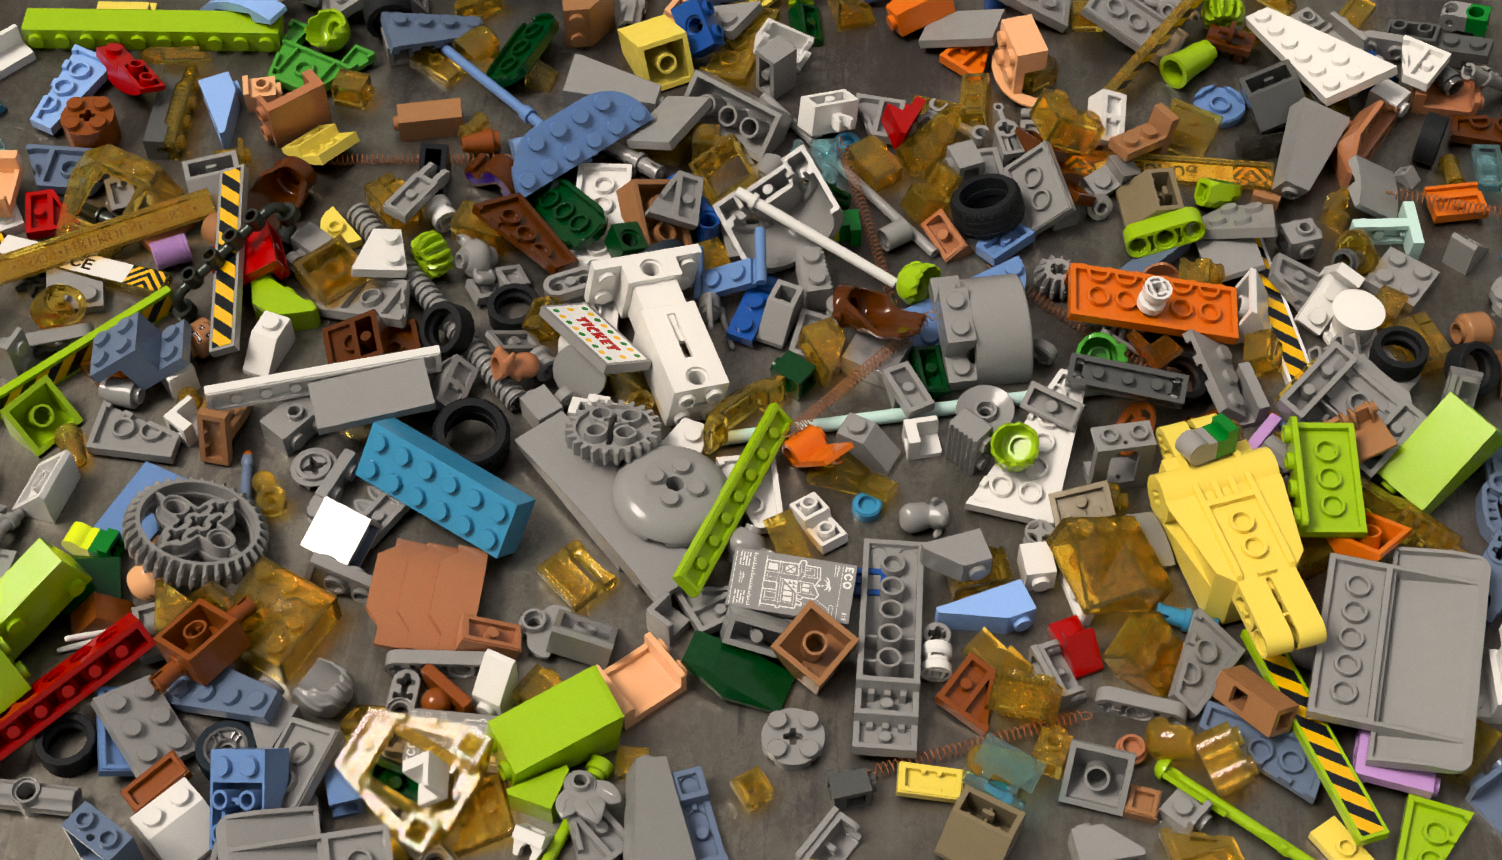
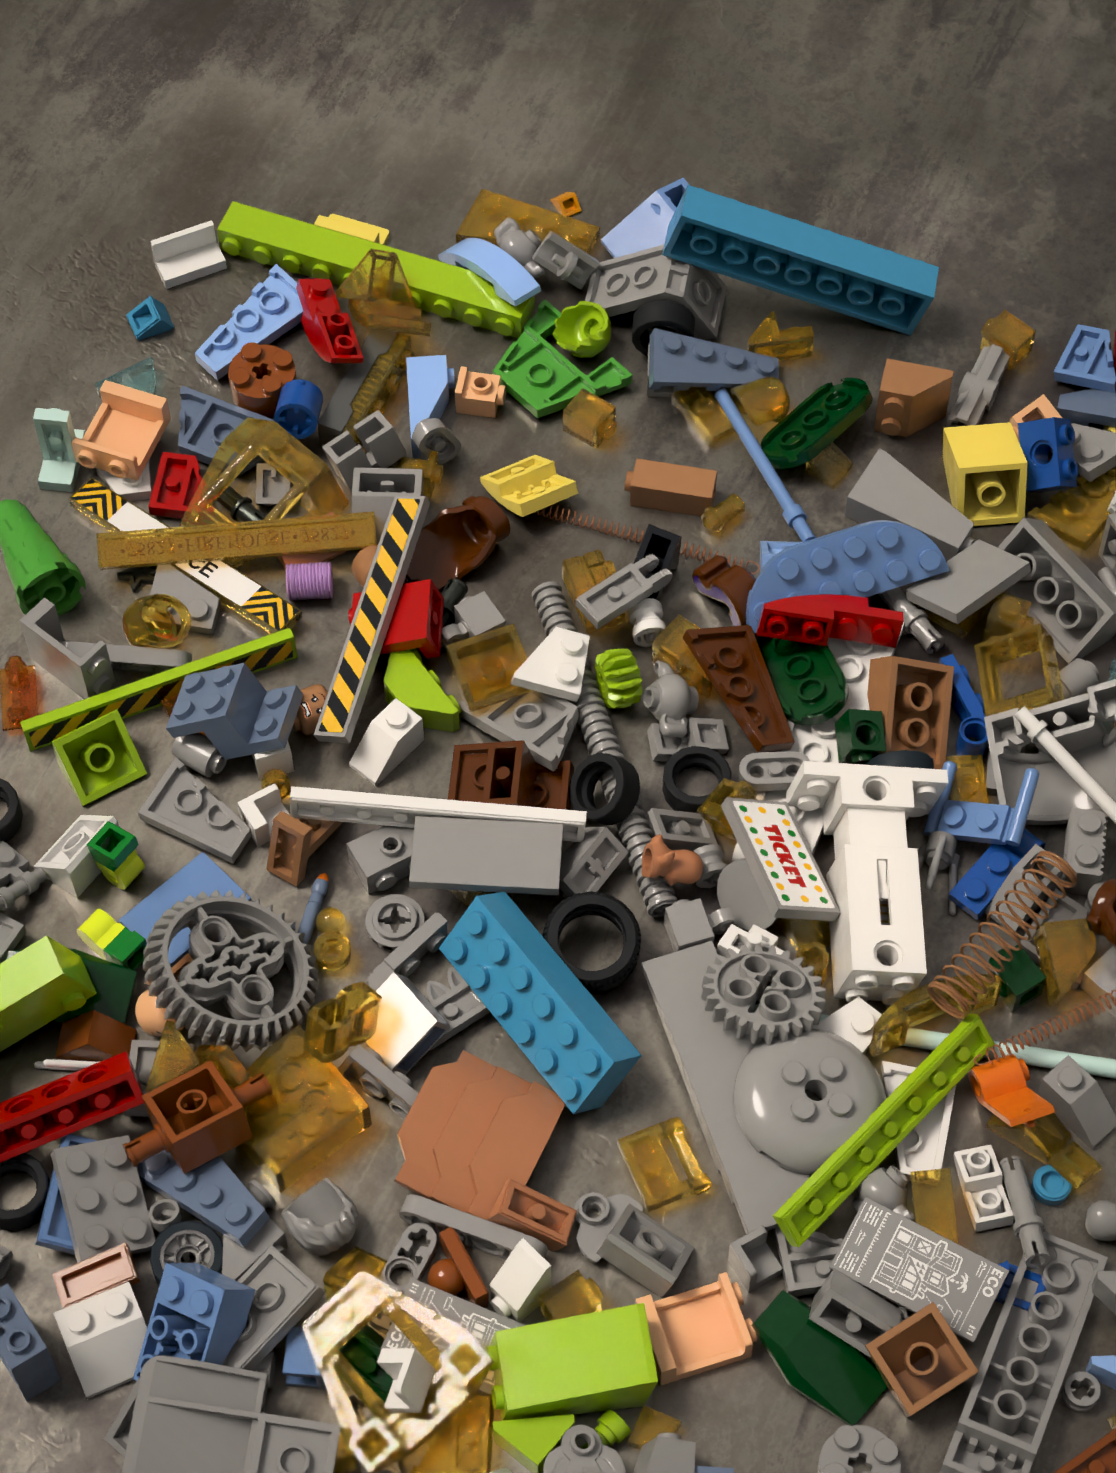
camera: 20 degrees right, 5 degrees up
clear yellow cone [54,423,88,468] -> none
pearl dark grey bar [172,202,301,322] -> none
nougat panel [255,68,332,149] -> none
light yellow plate [320,207,363,249] -> none
dark orange cone [461,128,501,154] -> none
light grey wing [645,170,704,231] -> none
white wheel [921,639,953,682] -> none
none -> green leg [87,821,145,890]
none -> light grey hinge [148,1199,182,1233]
none -> blue piece [274,379,323,439]
none -> clear yellow brick [303,982,382,1063]
none -> light grey piece [322,410,407,491]
none -> clear yellow slope [335,249,417,309]
none -> light grey plate [412,418,461,465]
none -> red slope [757,594,904,648]
none -> medium nougat piece [927,851,1078,1018]
none -> light grey pin [999,1156,1051,1268]

